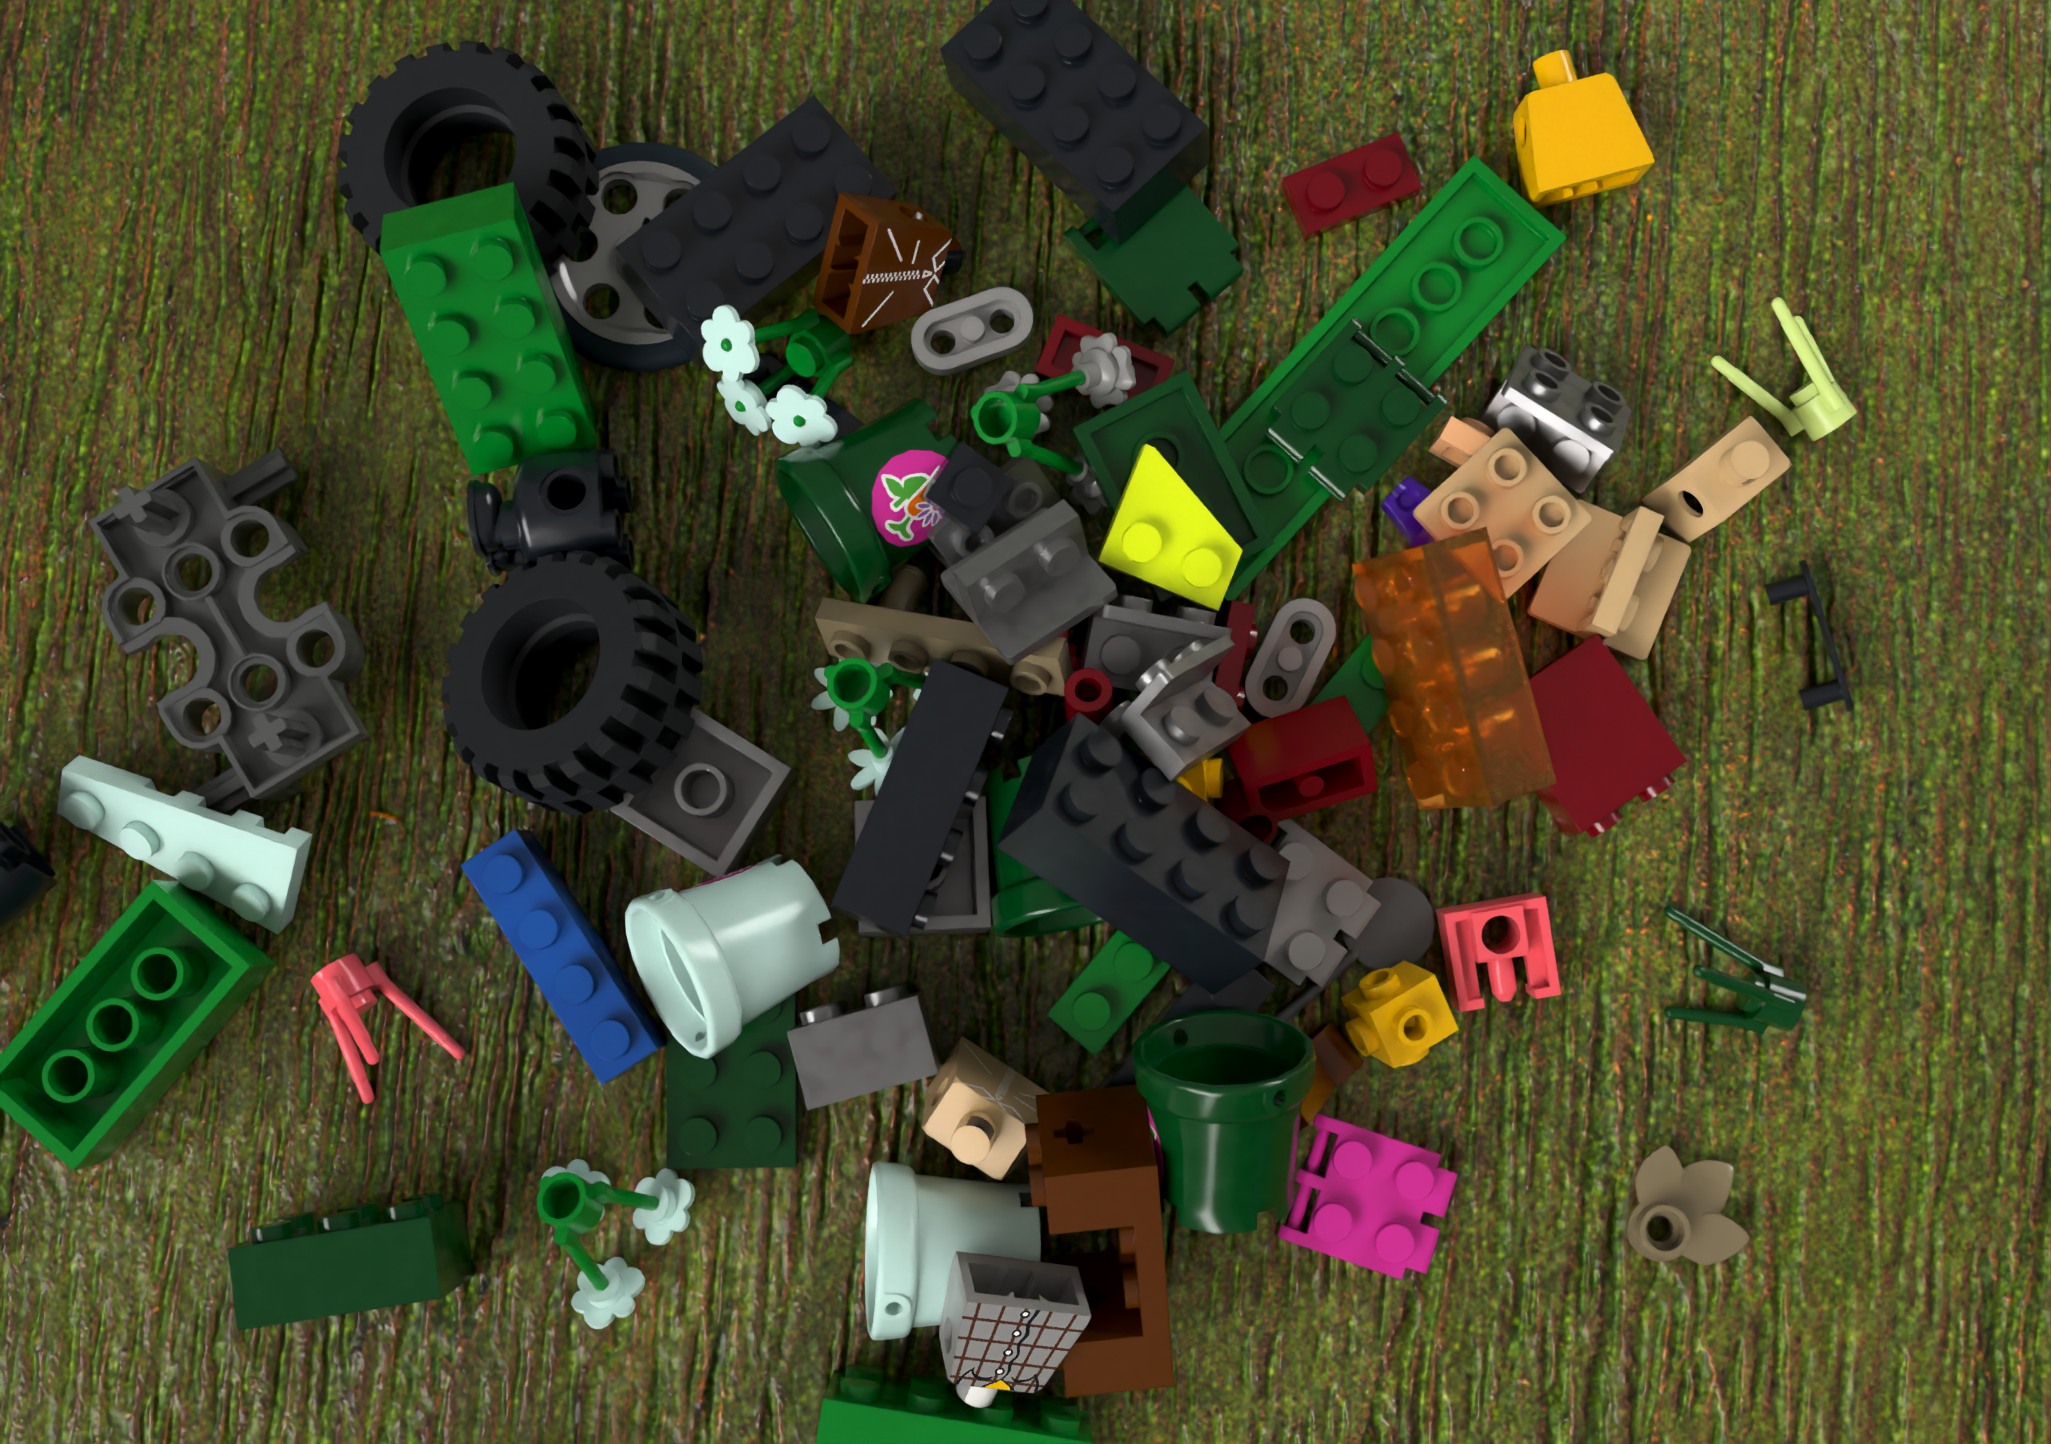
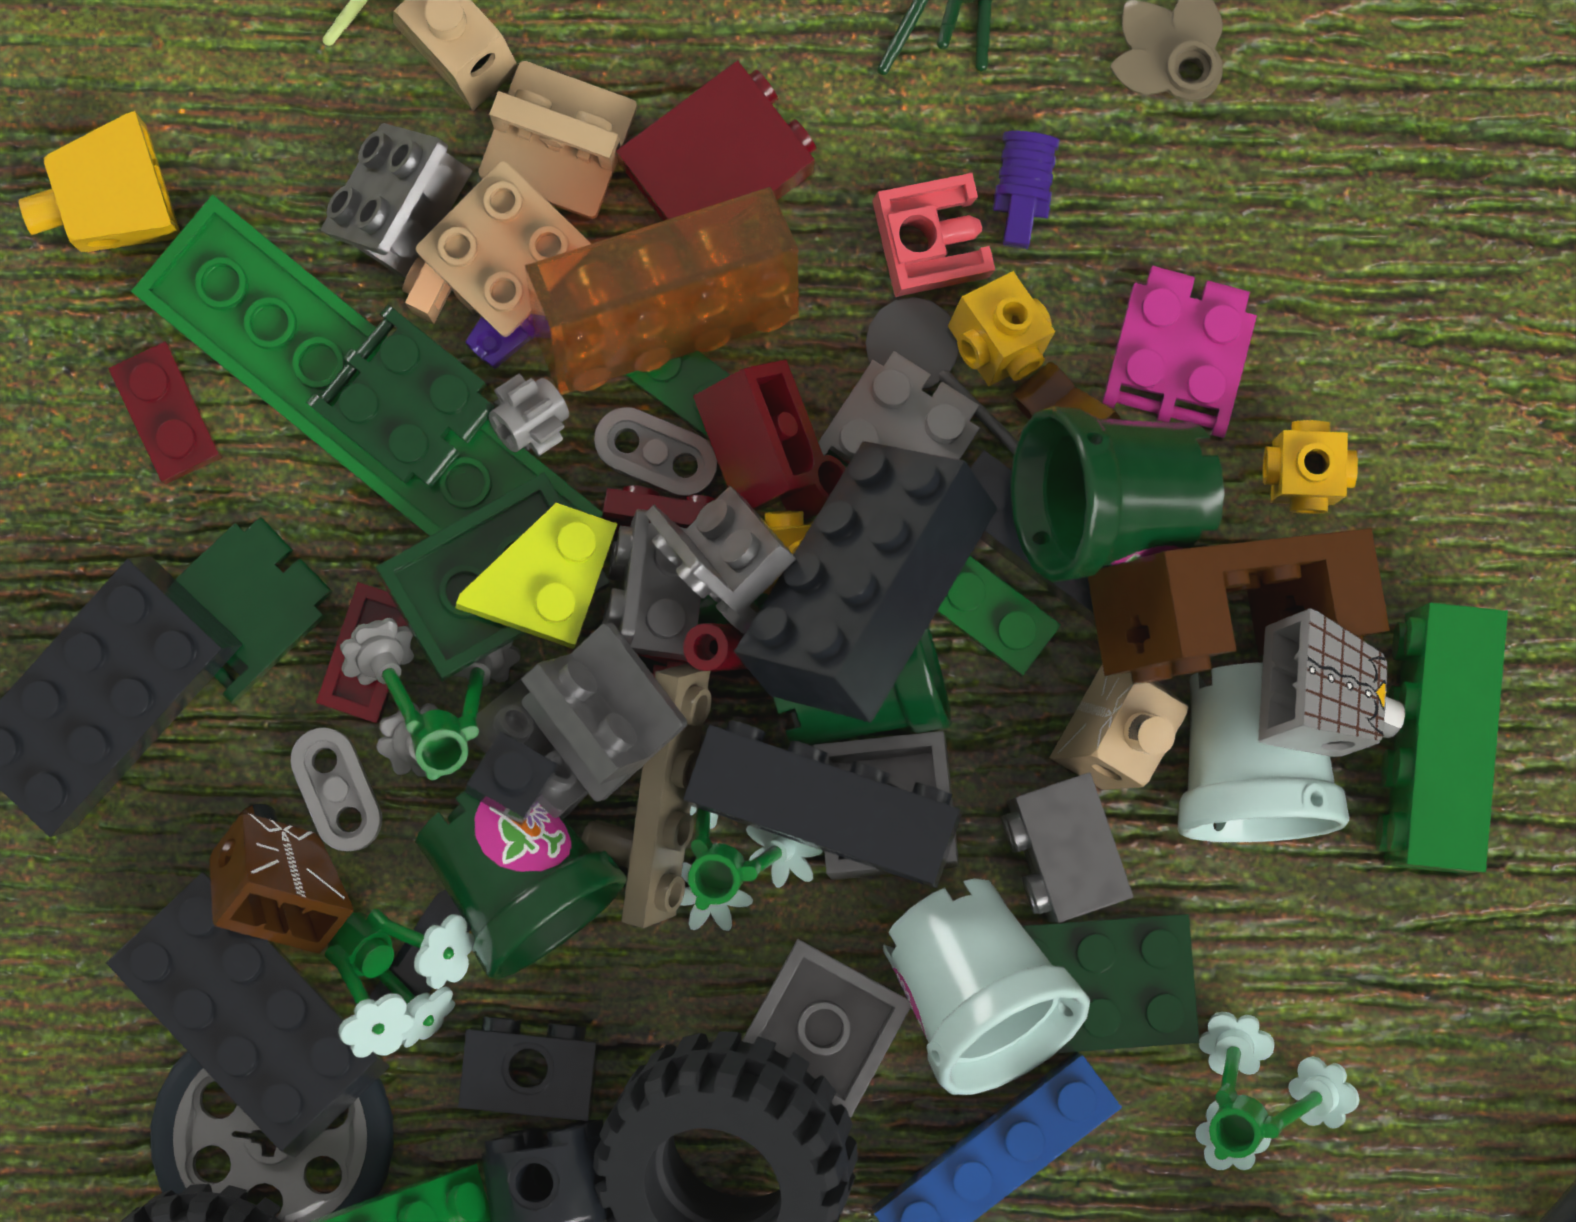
camera: 95 degrees left, 0 degrees up
none -> black brick [458,1017,599,1121]
none -> light grey gear [489,373,569,456]
none -> dark purple hinge [993,131,1060,249]
none -> yellow brick [1263,420,1358,514]

